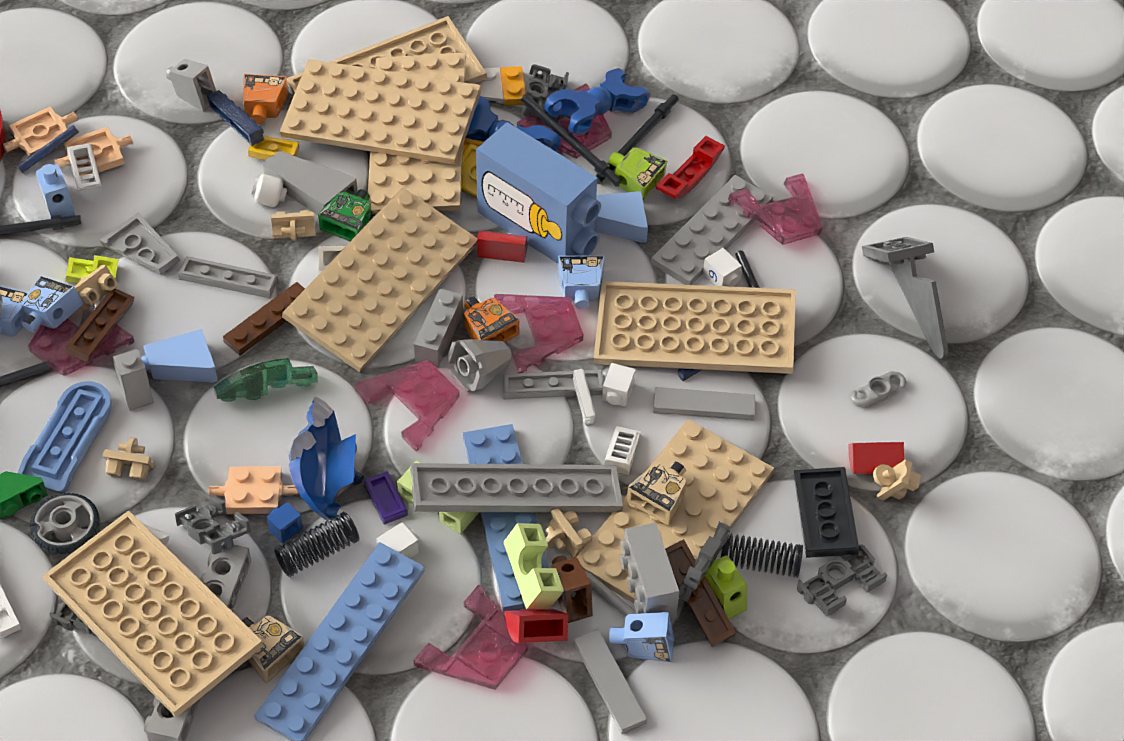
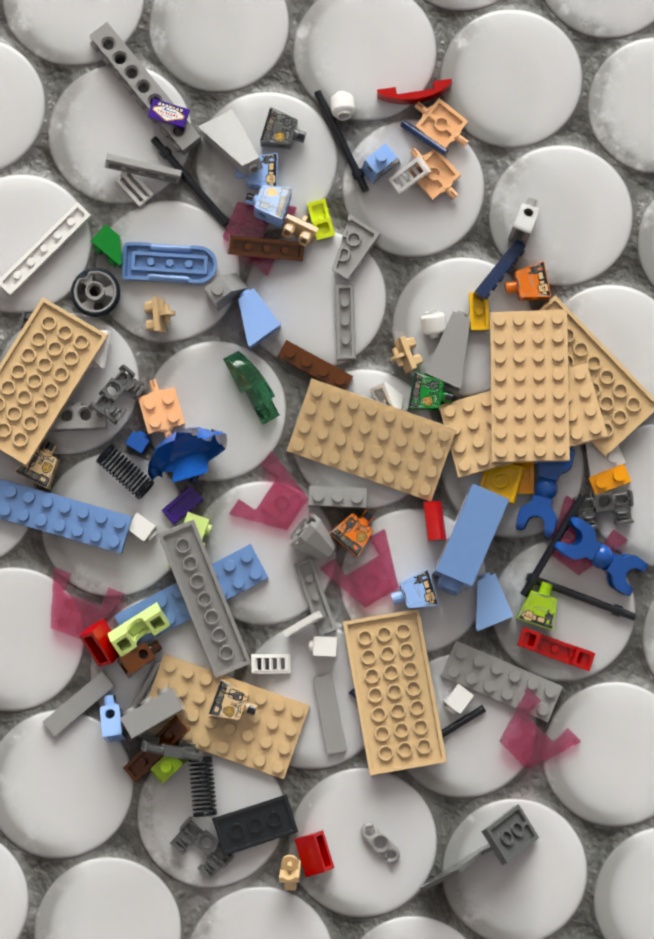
camera: 75 degrees right, 30 degrees up
tan hips [546,508,592,558] -> none

